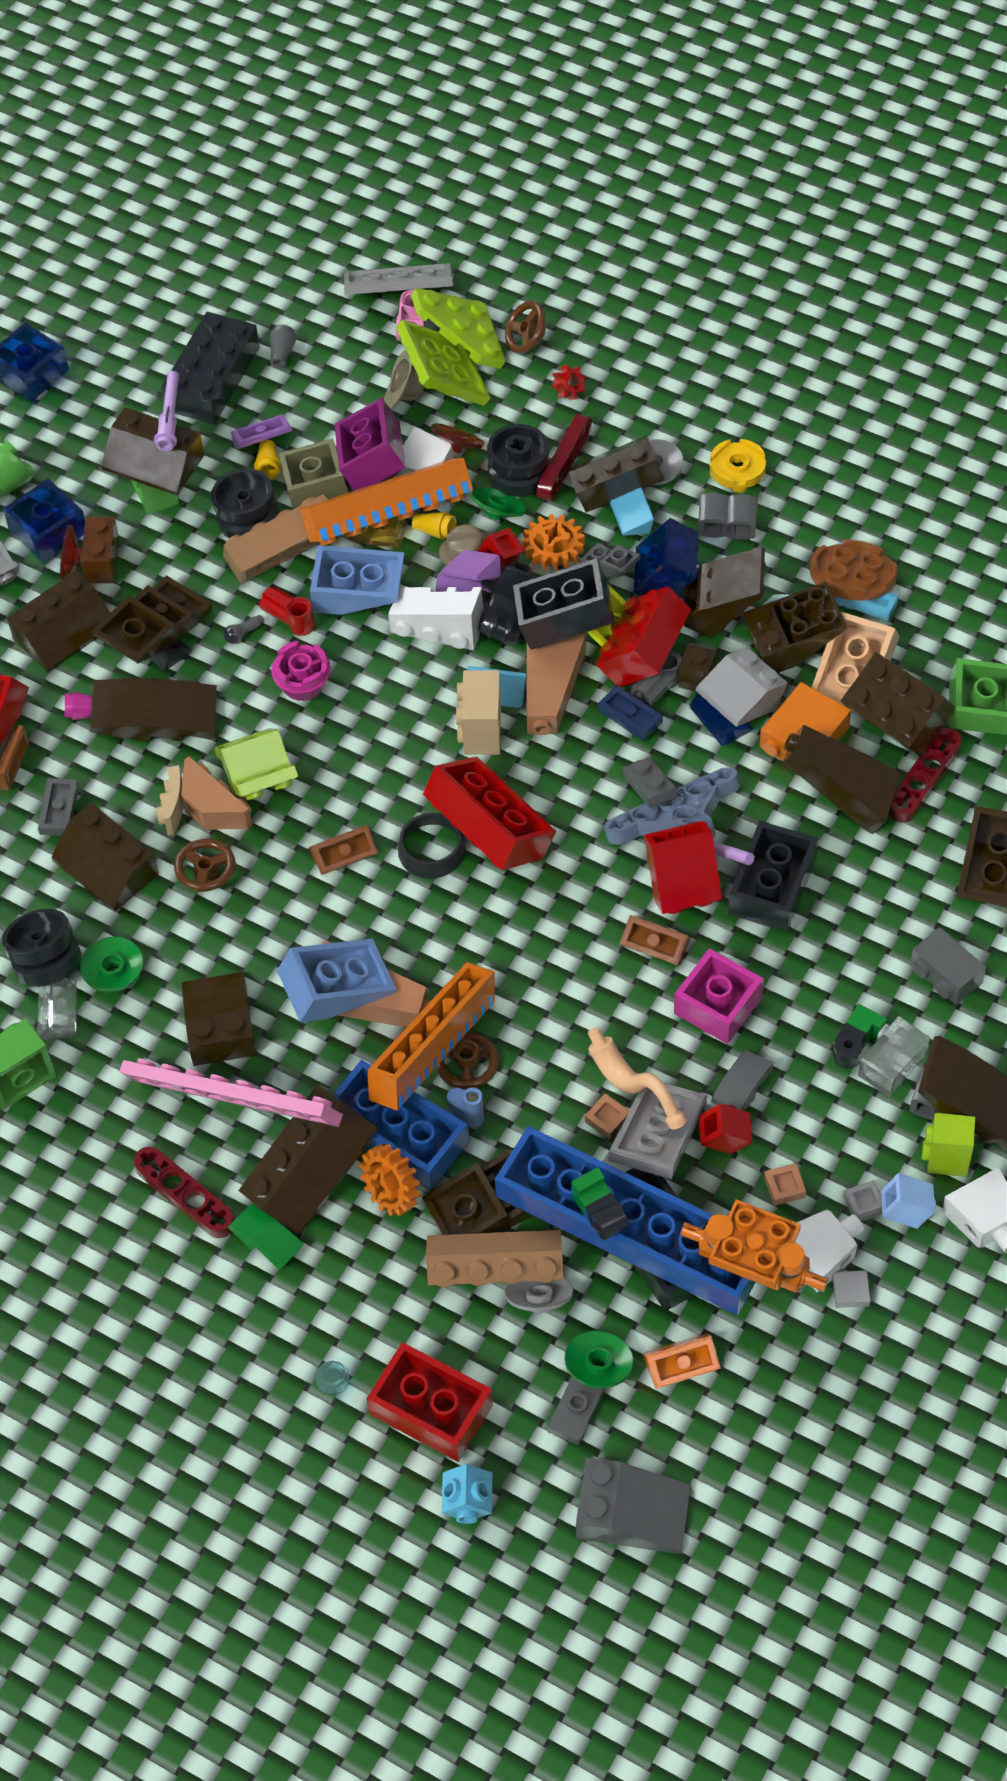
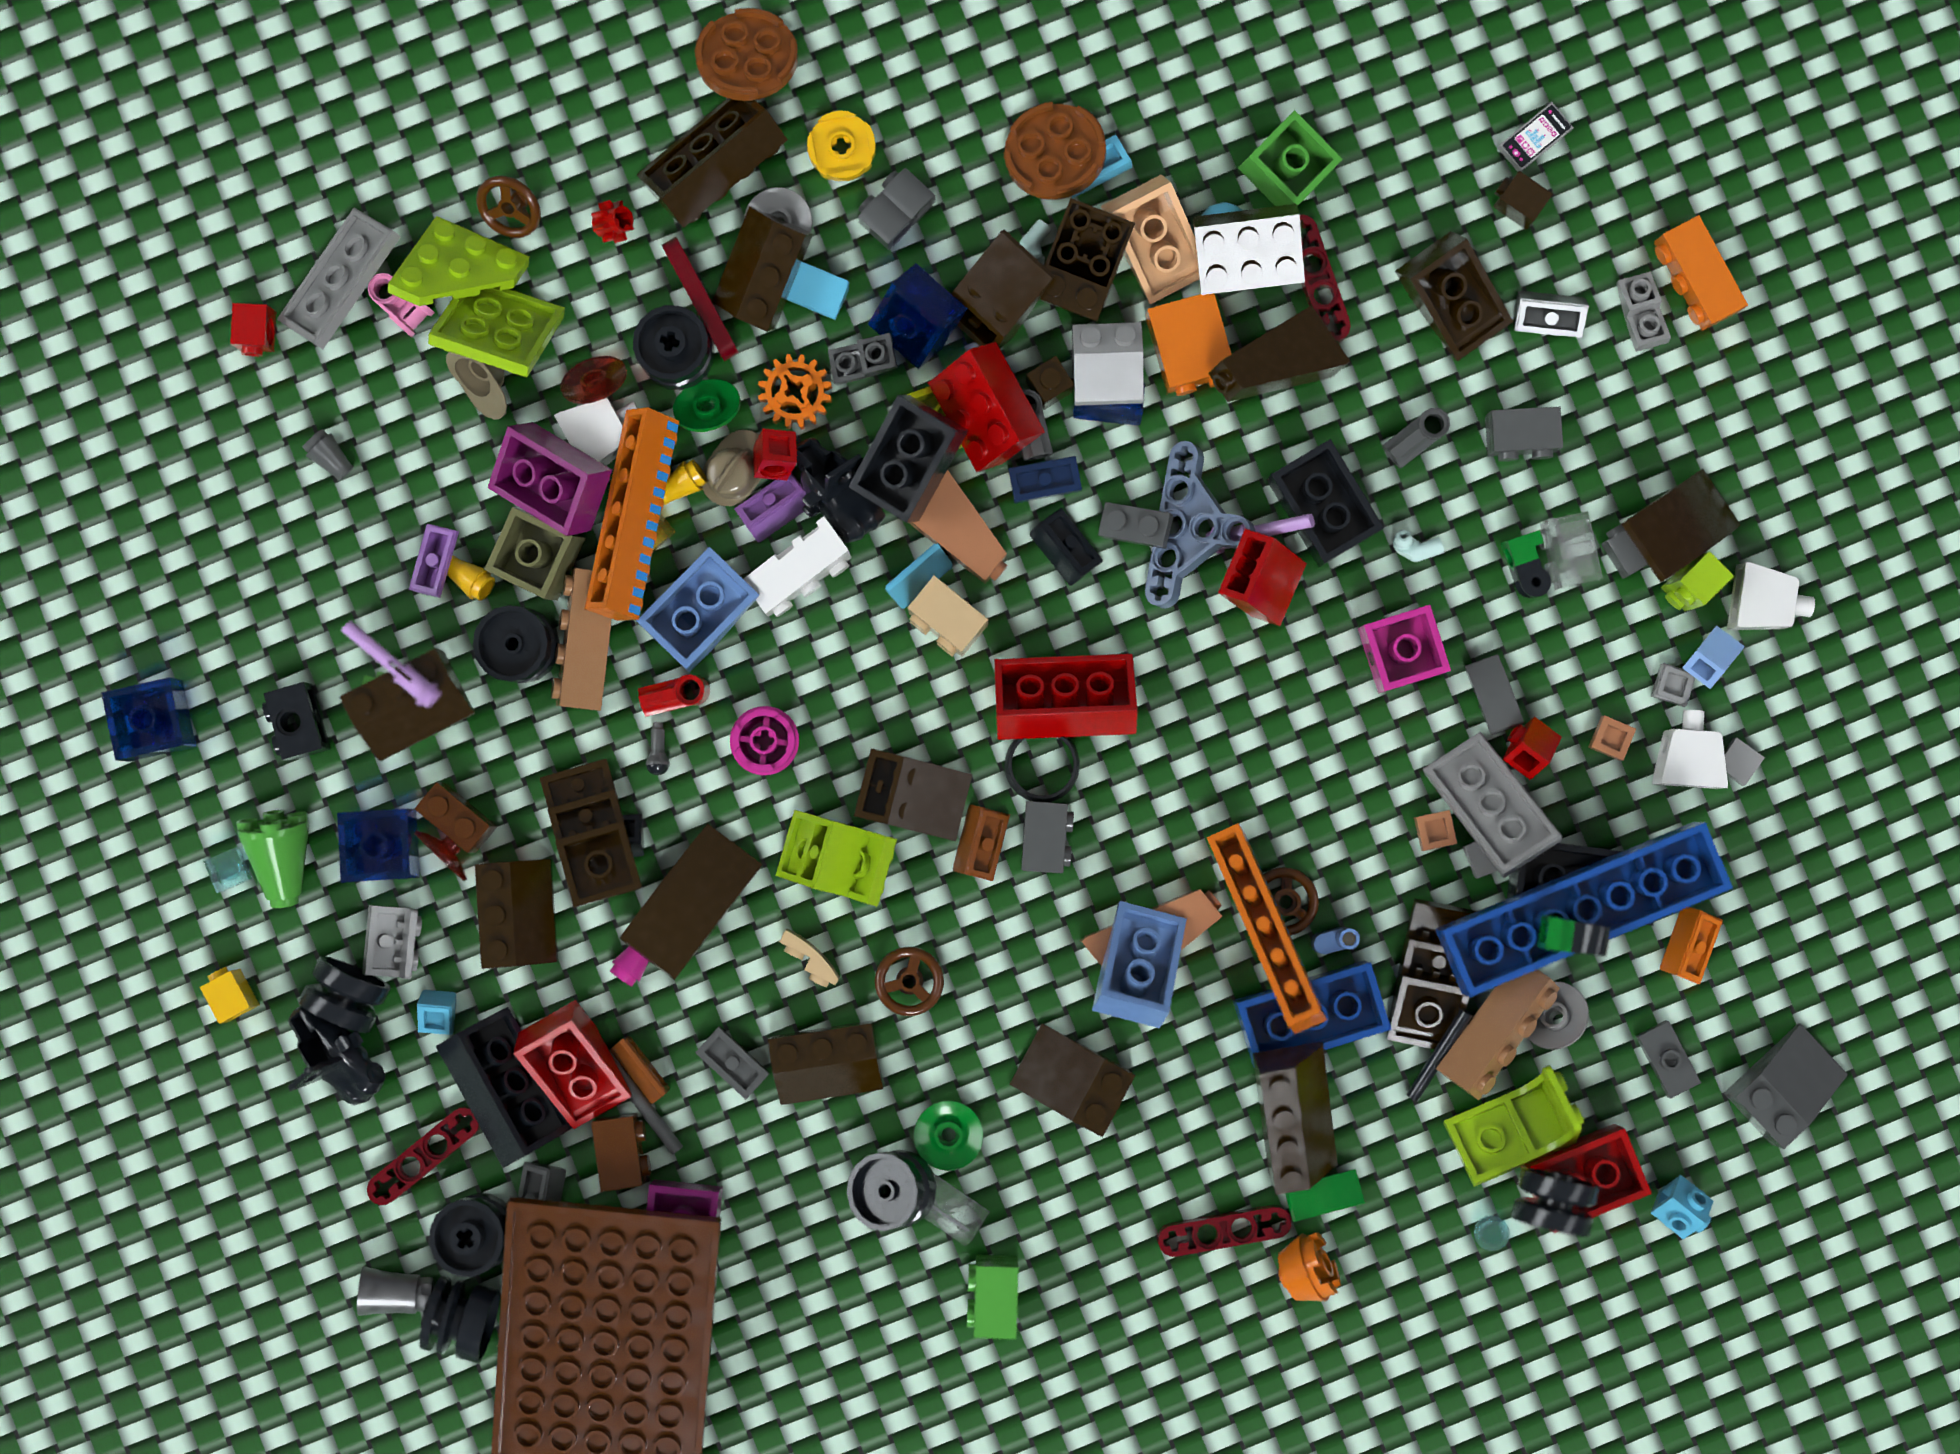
camera: 55 degrees left, 30 degrees up
bright pink plate [119,1058,343,1127] -> none
black brick [161,311,260,425] -> none
nougat slope [181,756,252,830] -> none
orange gear [359,1144,421,1216] -> none
medium lavender slope [442,550,501,581] -> none
green dish [564,1331,633,1389] -> none
light nougat animal [588,1027,687,1130] -> none
dark orange slope [620,915,691,965] -> none
orange piece [680,1199,829,1293] -> none
none -> red brick [230,303,276,357]
none -> black brick [262,682,331,761]
none -> dark brown slope [637,98,788,228]
none -> dark orange tile [695,8,798,101]
none -> dark brown slope [854,748,972,841]
none -> dark grey brick [1021,801,1074,873]
none -> black slope [1029,508,1103,586]
none -> orange cone [1278,1232,1341,1301]
none -> dark grey piece [1382,408,1450,469]
none -> light aqua arm [1393,530,1444,562]
none -> black bar [1406,1008,1473,1101]
none -> lime bracket [1443,1065,1584,1187]
none -> black wheel [1511,1167,1600,1237]

